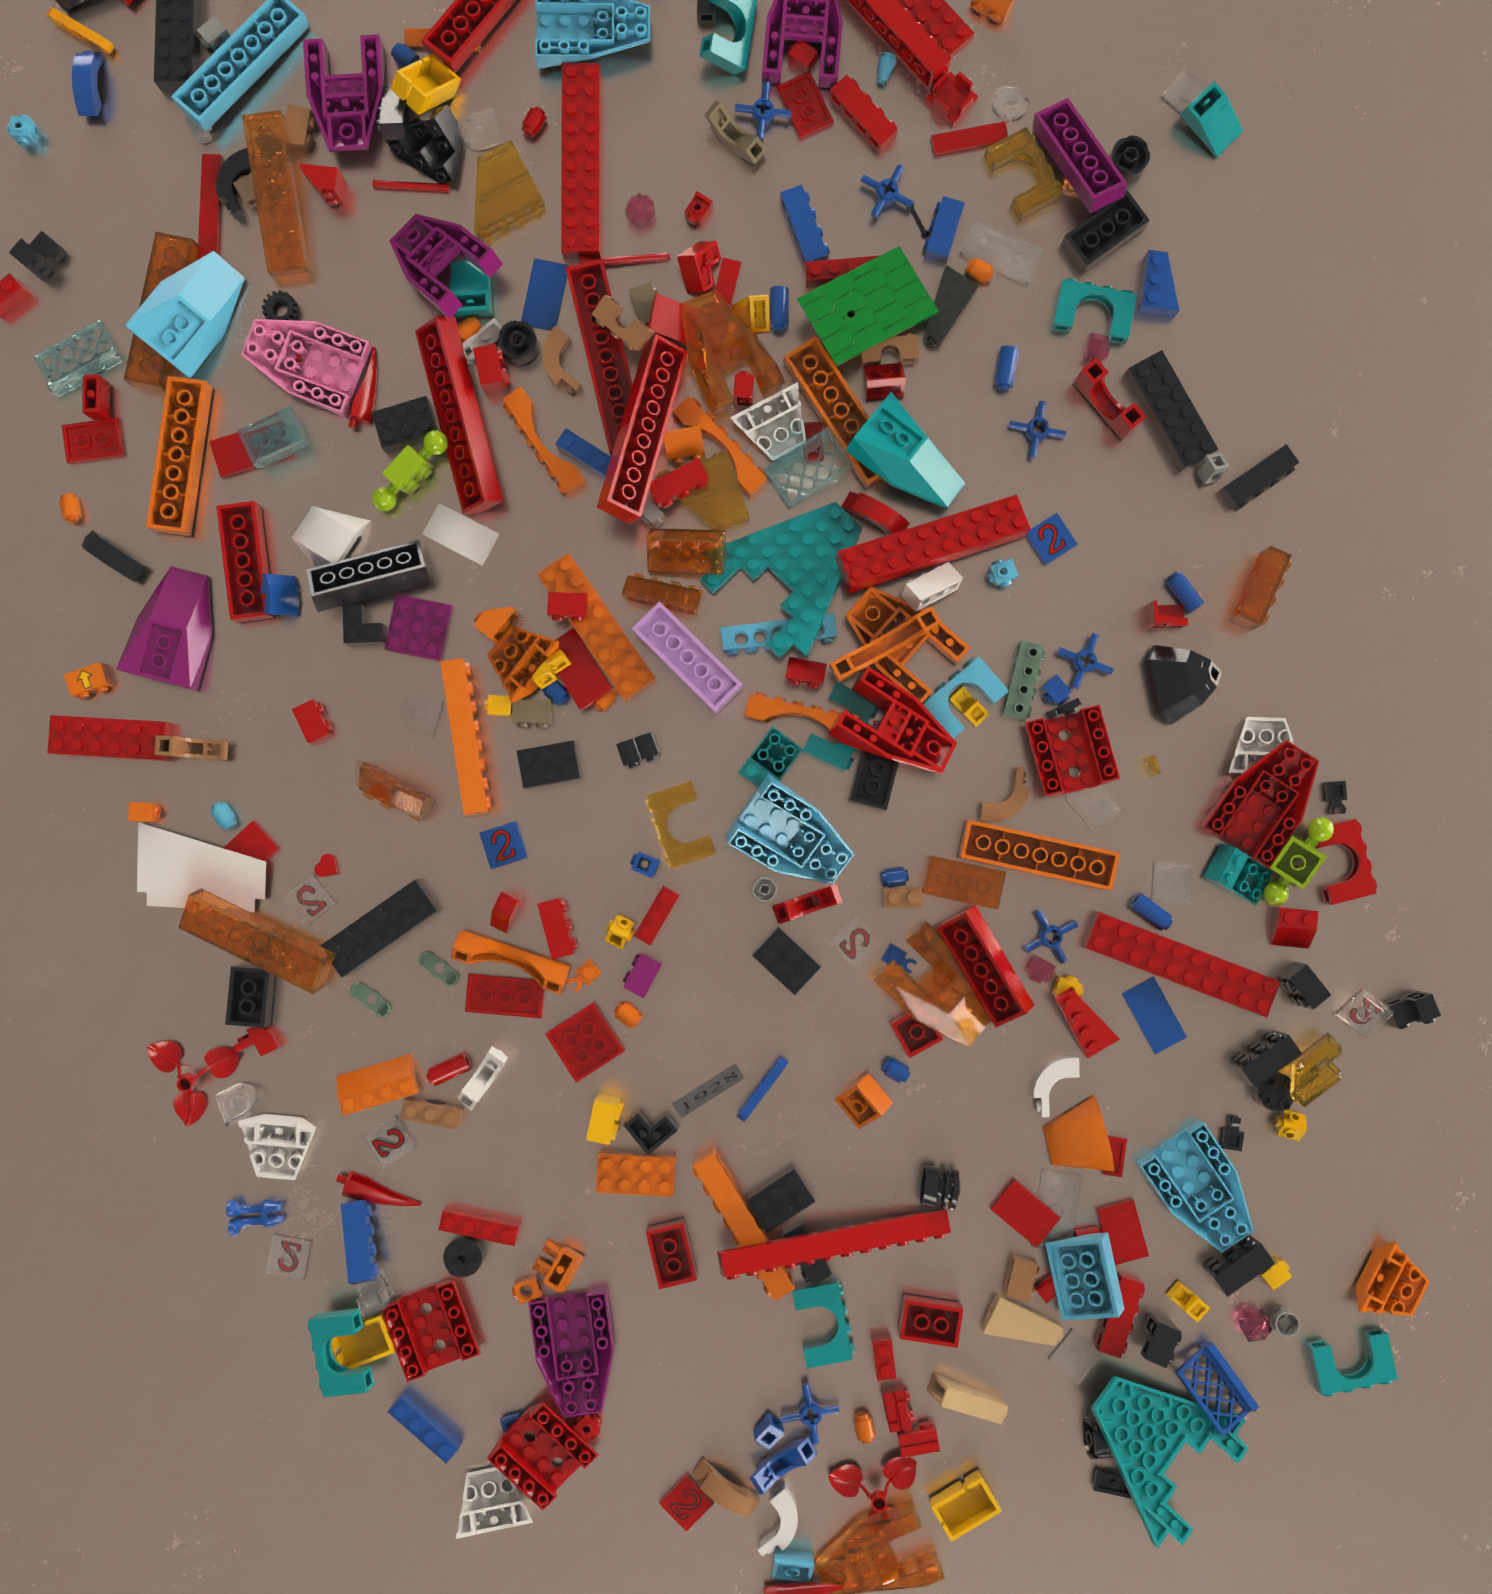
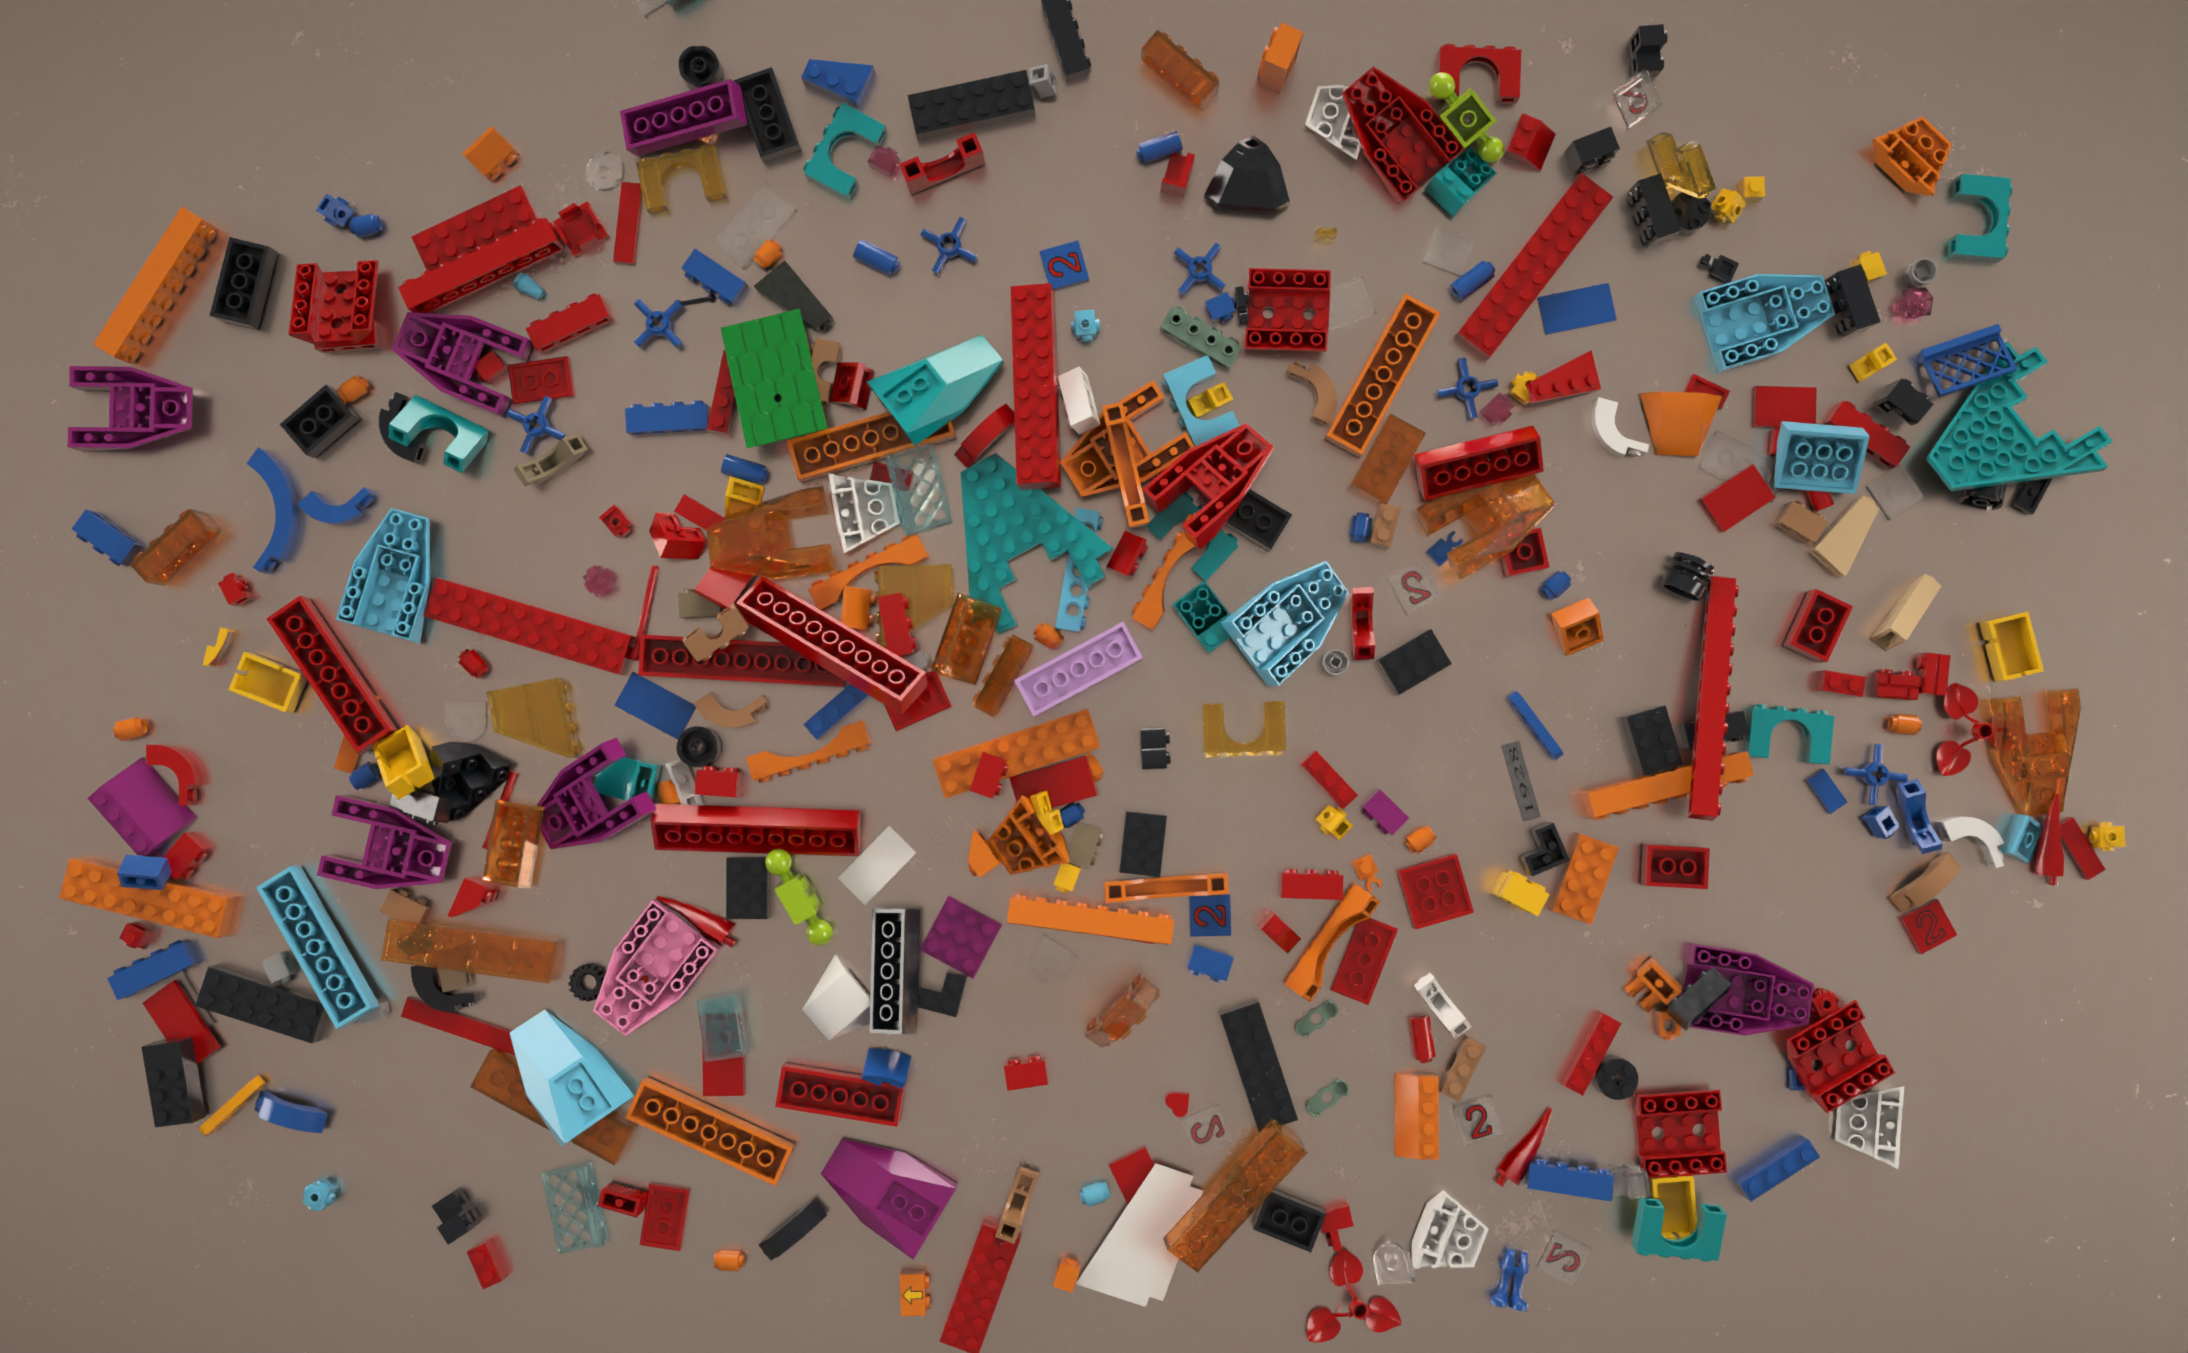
camera: 70 degrees left, 0 degrees up
blue brick [630,852,661,878] -> none
red brick [733,371,754,407] -> none
black plate [1324,781,1347,815] -> none
none -> clear orange brick [482,800,544,888]
none -> red tile [884,670,952,732]
none -> orange brick [1033,622,1064,650]
none -> orange arch [1104,872,1229,903]
none -> blue brick [1187,944,1234,983]
none -> orange brick [1257,22,1304,94]
none -> black brick [1667,967,1732,1031]
none -> yellow brick [1738,176,1765,203]
none -> blue tile [1805,769,1847,814]

